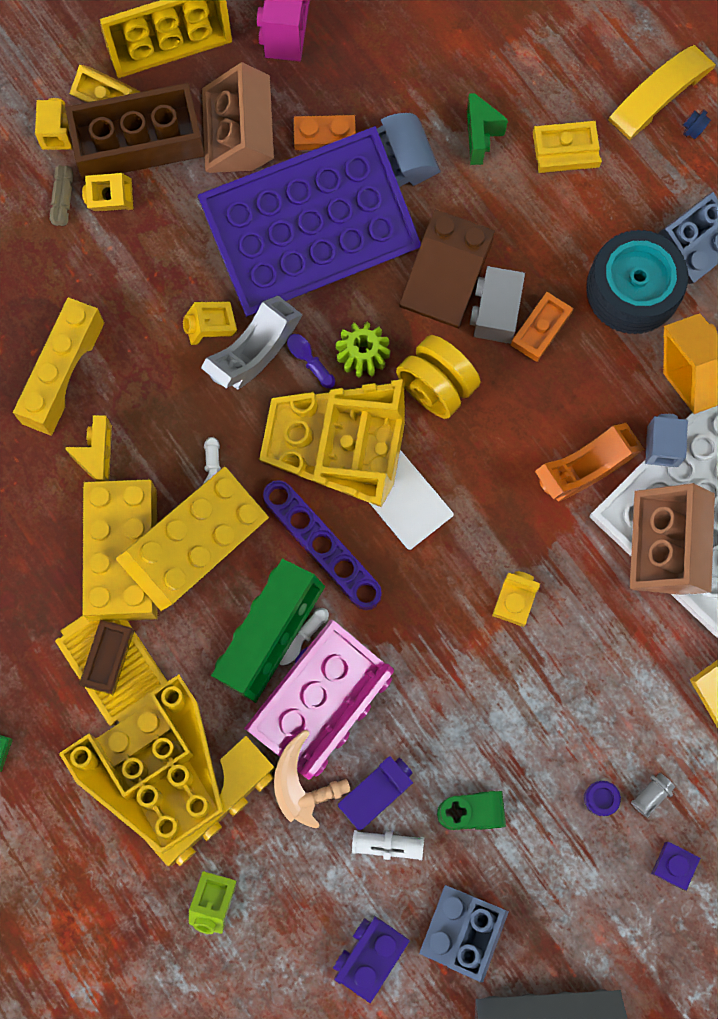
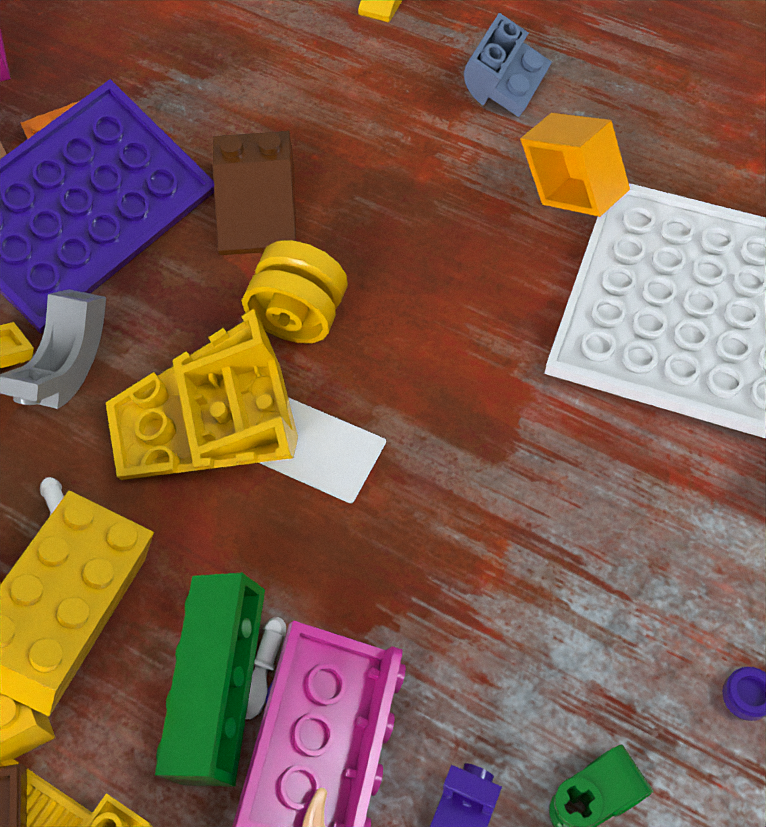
camera: 20 degrees left, 15 degrees down
dark purple beam [263,480,382,610] -> none
dark purple piece [287,334,335,389] -> none
lime gear [336,321,390,378] -> none
sand blue brick [377,113,441,187] -> none
green slope [466,93,508,165] -> none
light grey brick [470,266,525,344] -> none
yellow bracket [492,571,540,627] -> none
orange plate [511,292,574,362] -> none
yellow plate [533,121,602,173] -> none
orange arch [535,423,645,502] -> none
wheel [587,230,689,334] -> none
nougat slope [630,483,715,595] -> none
sand blue brick [645,414,688,467] -> none

